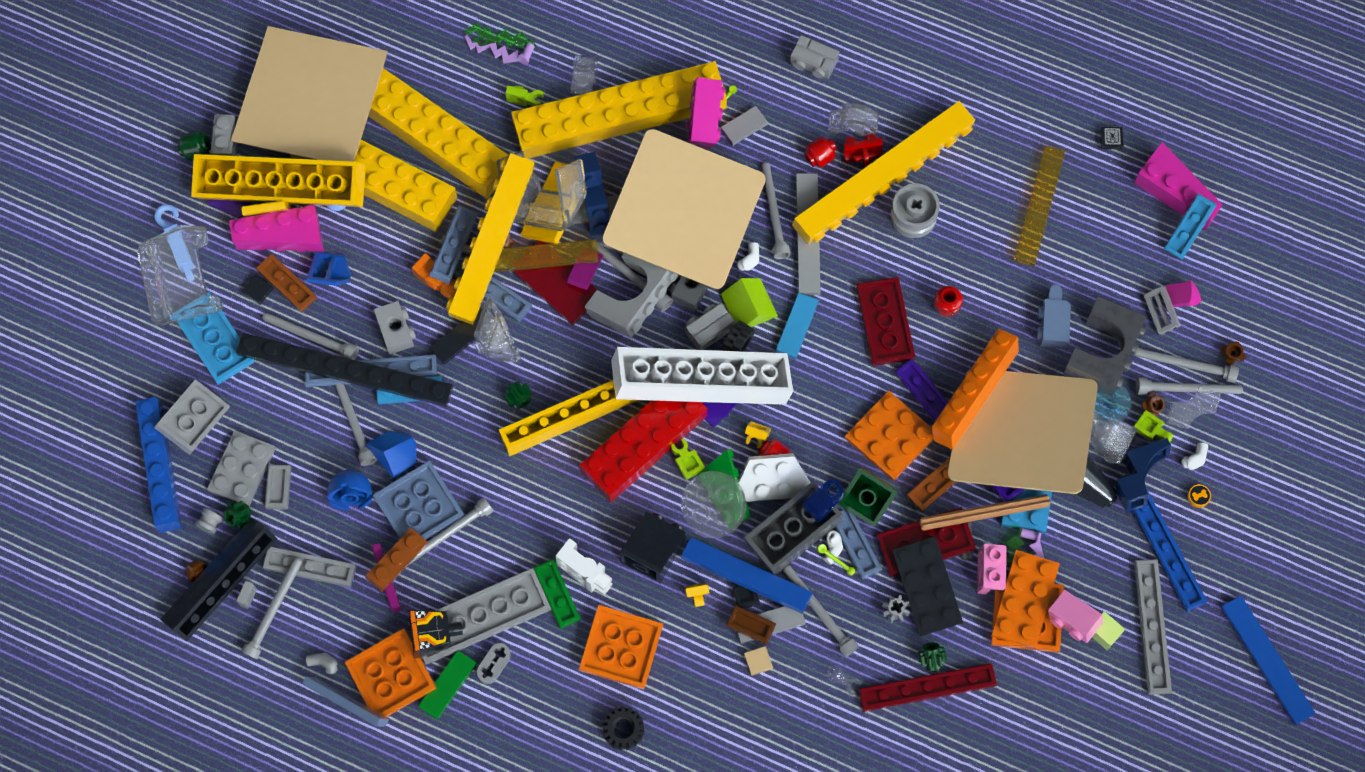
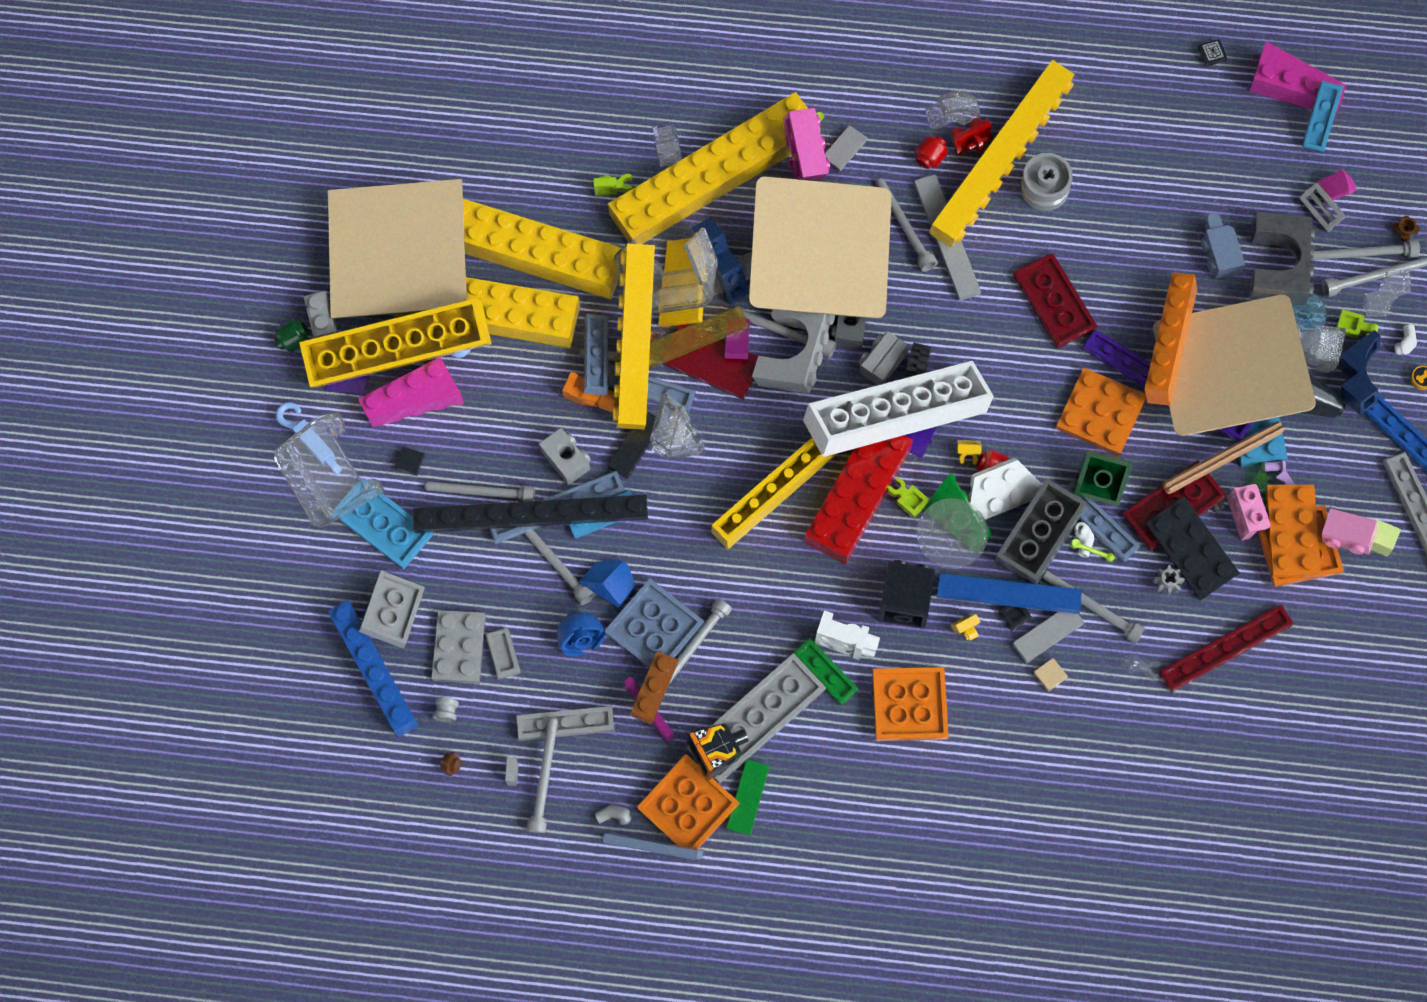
camera: 15 degrees left, 0 degrees up
black brick [160,517,278,642] -> none
dark green gear [223,500,251,529] -> none
yellow tile [242,201,291,217] -> none
dark orange plate [256,254,317,313] -> none
blue slope [307,251,351,286] -> none
piece [465,23,536,66] -> none
light grey beam [477,643,511,684] -> none
dark green gear [505,382,532,409] -> none
black tyre [603,706,644,751] -> none
lime slope [721,278,778,327] -> none
reddish brown tile [726,605,776,645] -> none
white arm [737,243,759,271] -> none
dark azure tile [776,293,819,359] -> none
light grey brick [790,35,840,79] -> none
clear blue piece [802,479,844,522] -> none
dark orange plate [907,457,956,513] -> none
dark green gear [918,642,947,671] -> none
red head [934,286,963,317] -> none
clear yellow tile [1014,145,1065,267] -> none
reddish brown plate [1142,392,1165,417] -> none

